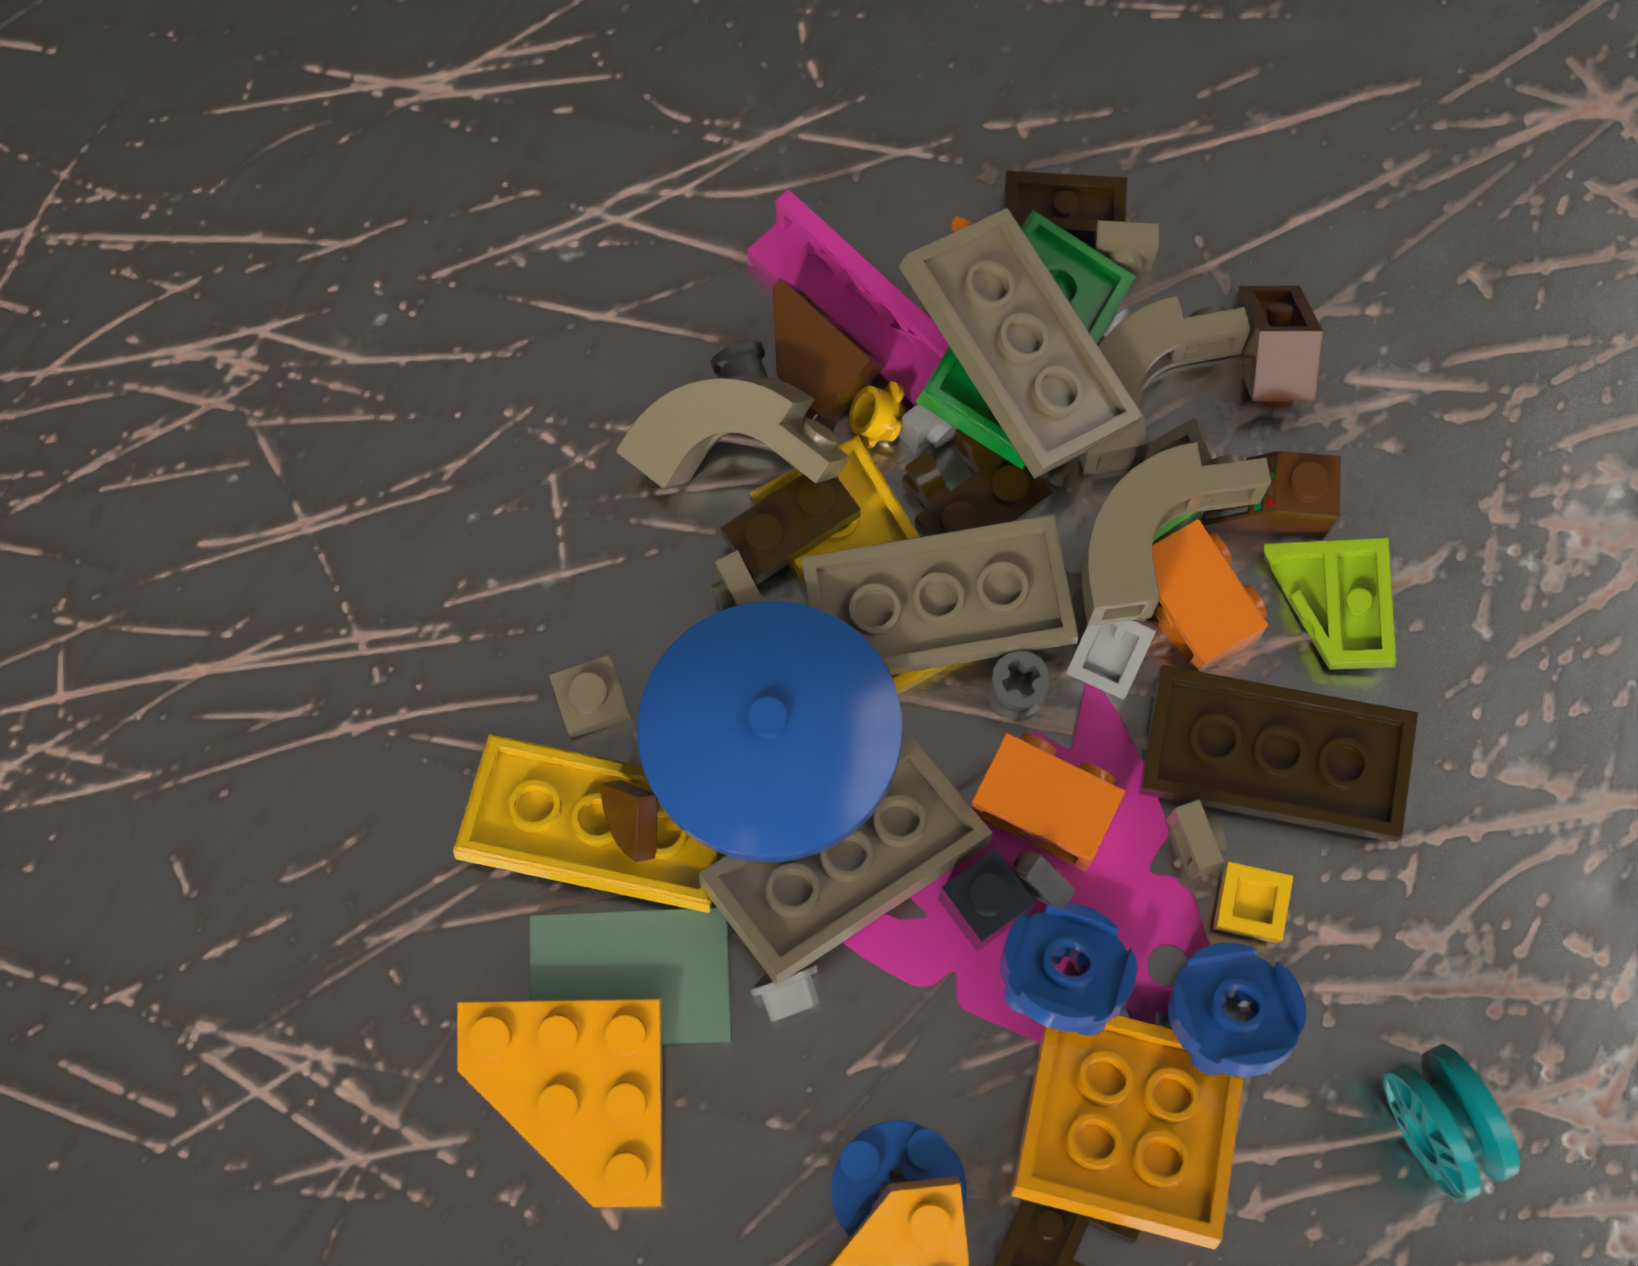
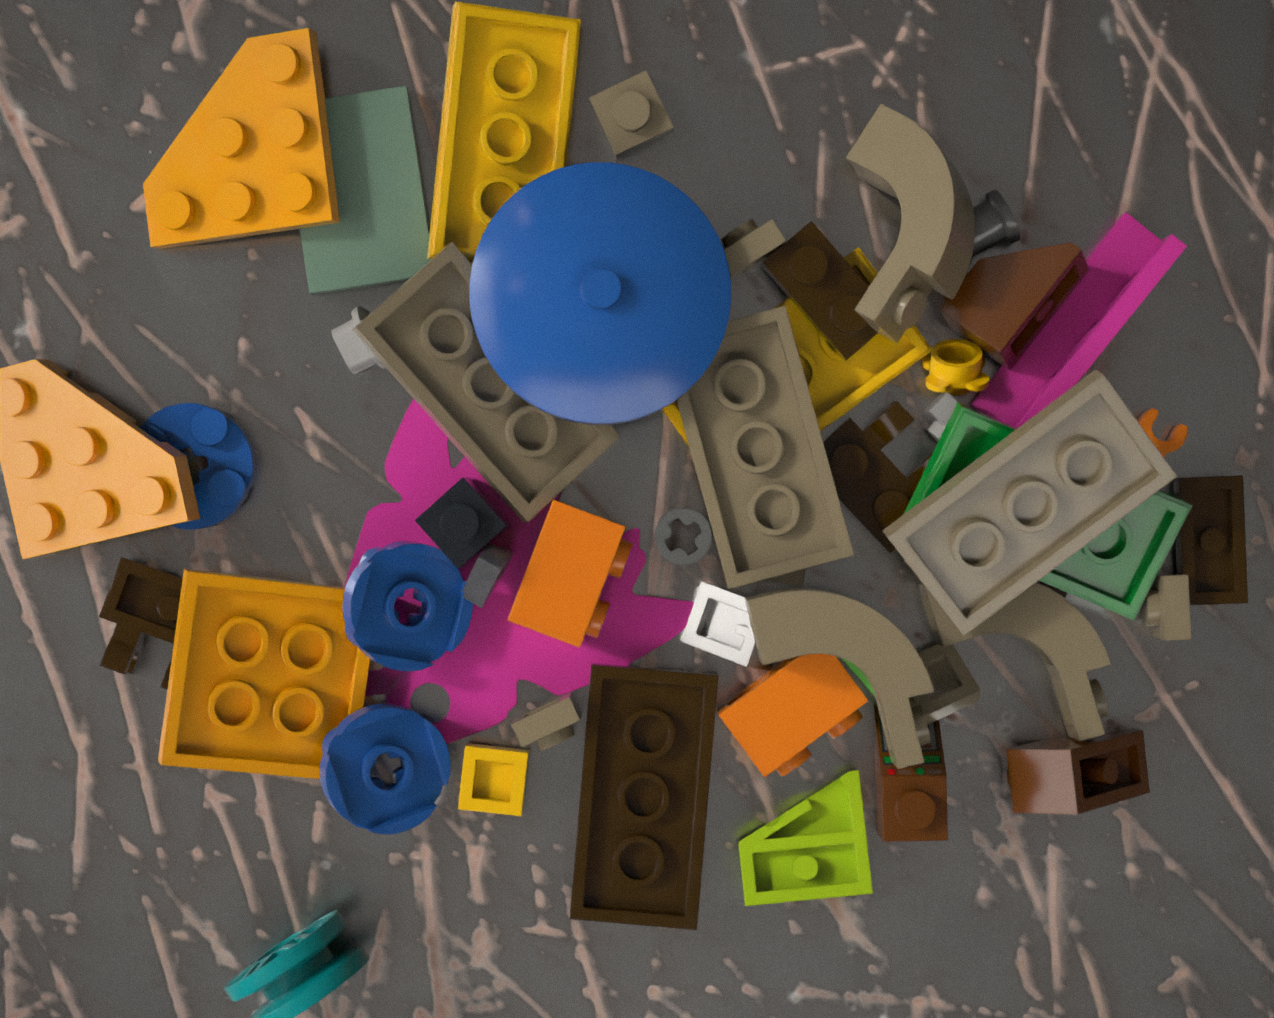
camera: 85 degrees right, 15 degrees up
reddish brown tile [601,780,658,862] -> none

